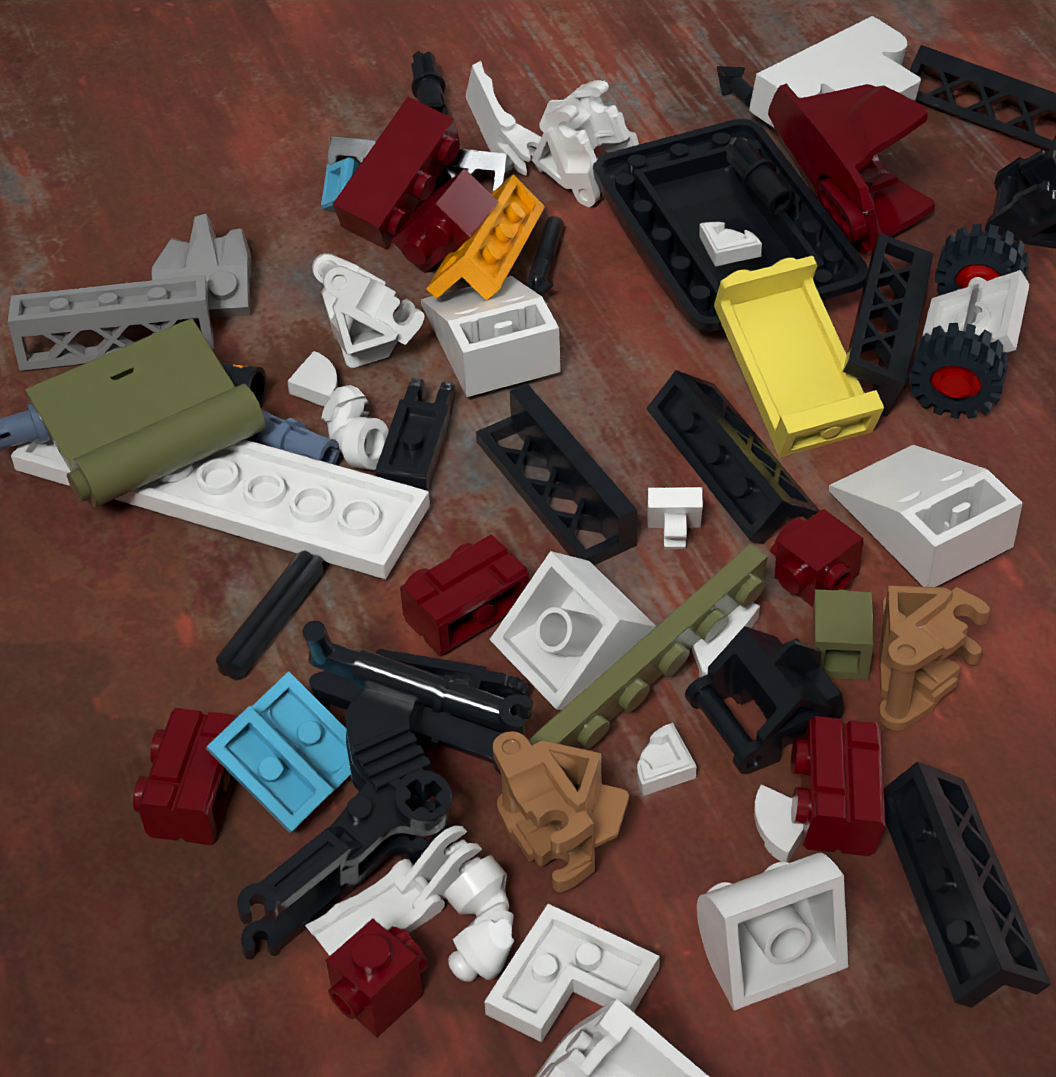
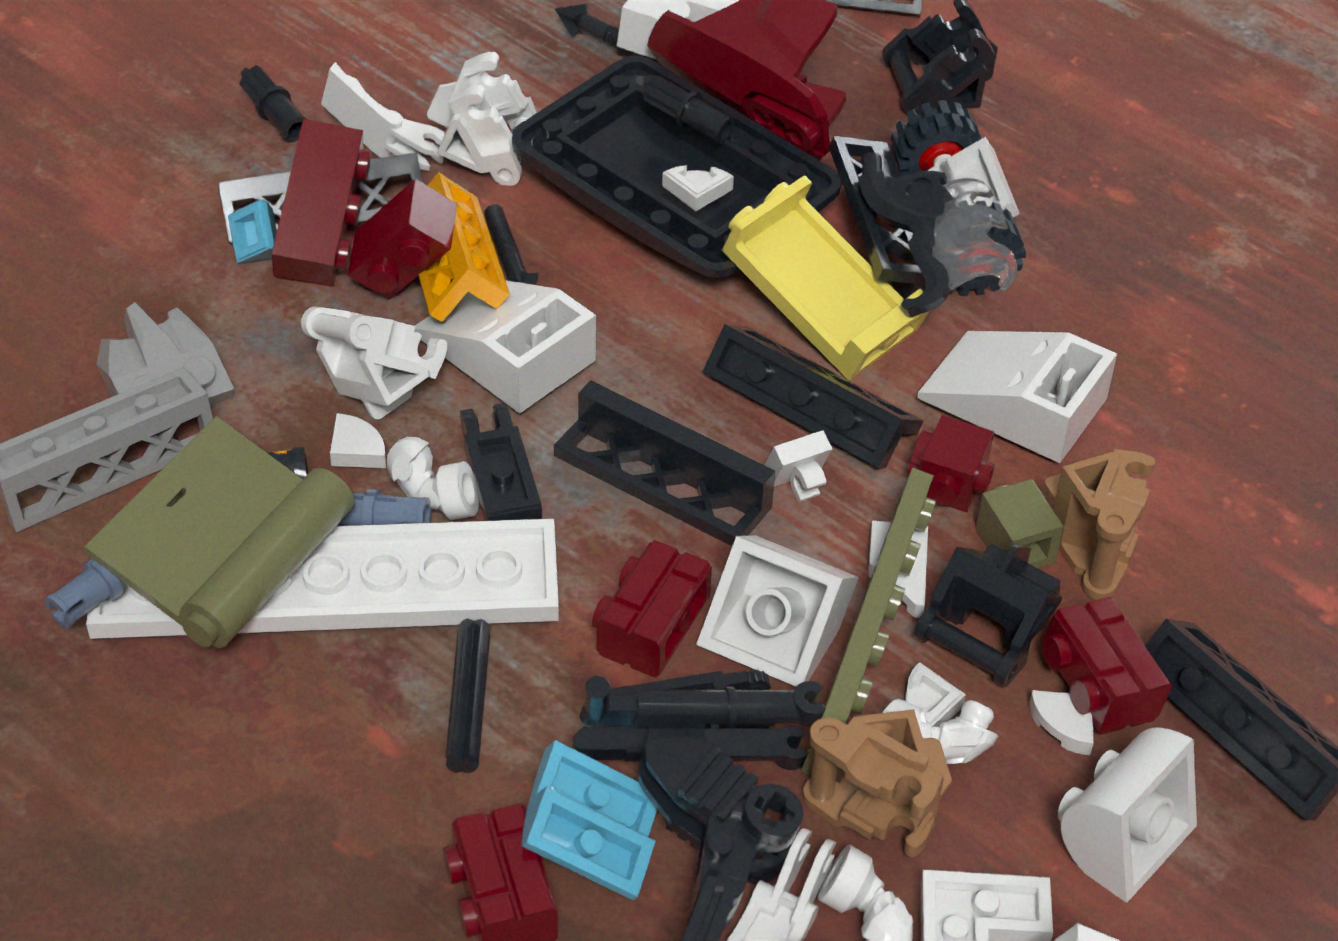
camera: 30 degrees left, 0 degrees up
none -> piece [857,152,1017,317]
none -> white arm [883,699,999,764]

